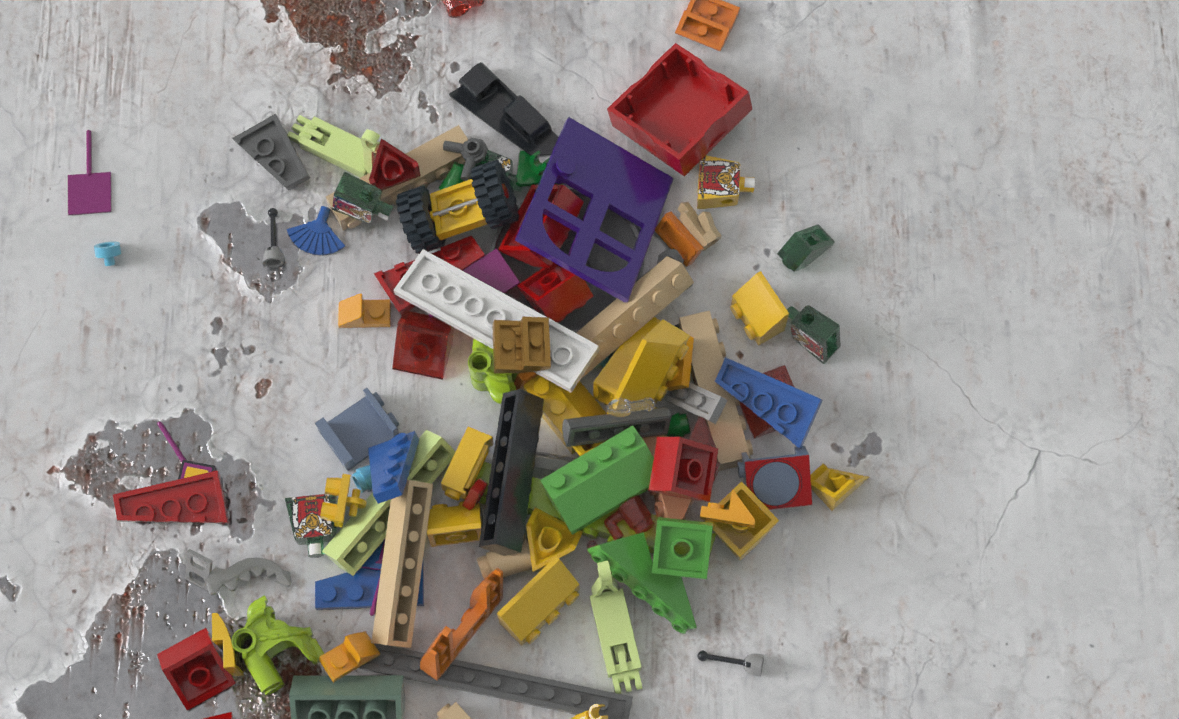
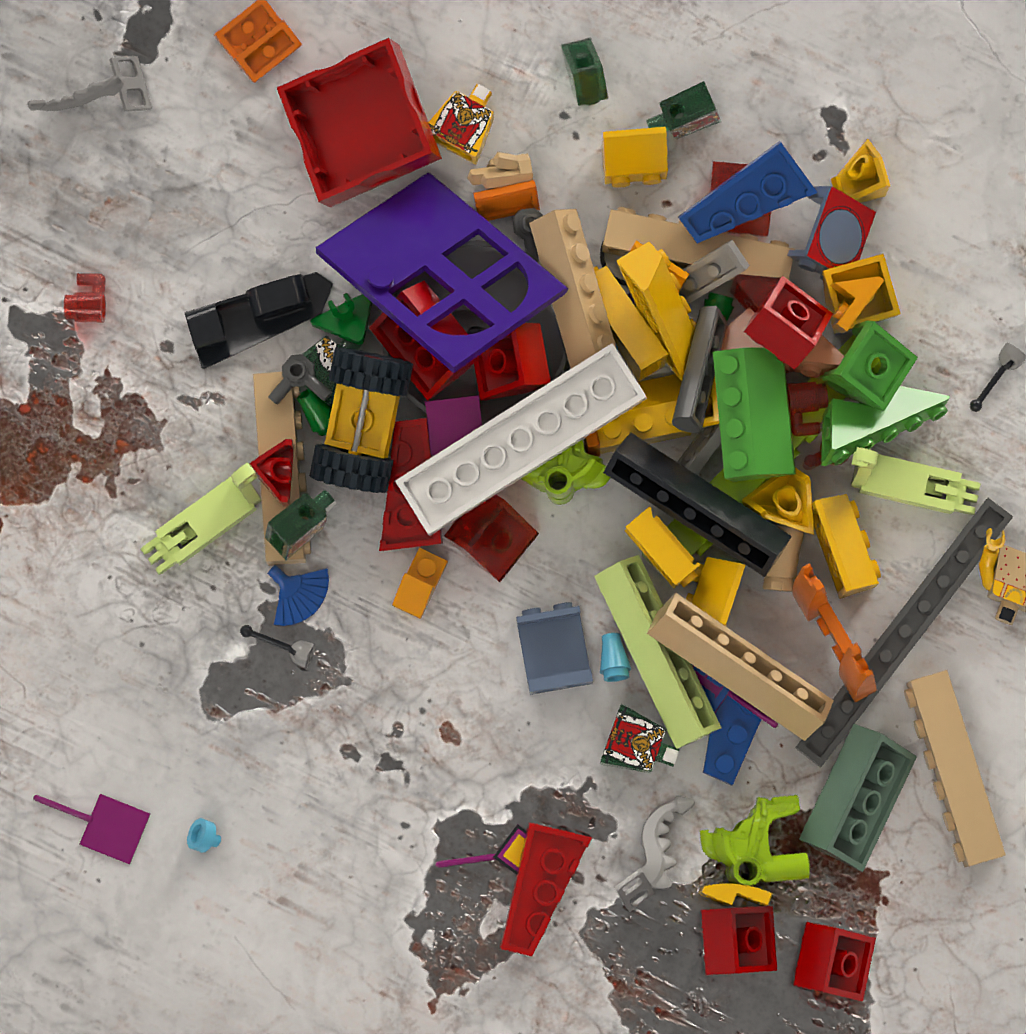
camera: 65 degrees left, 10 degrees up
dark grey wing [232,114,310,190] -> none
light orange slope [319,631,380,683] -> none
yellow hips [320,474,367,528] -> none
blue wing [368,431,419,504] -> none
red tile [462,478,488,510] -> none
pearl gold slope [492,316,551,373] -> none
clear piece [606,397,655,417] -> none

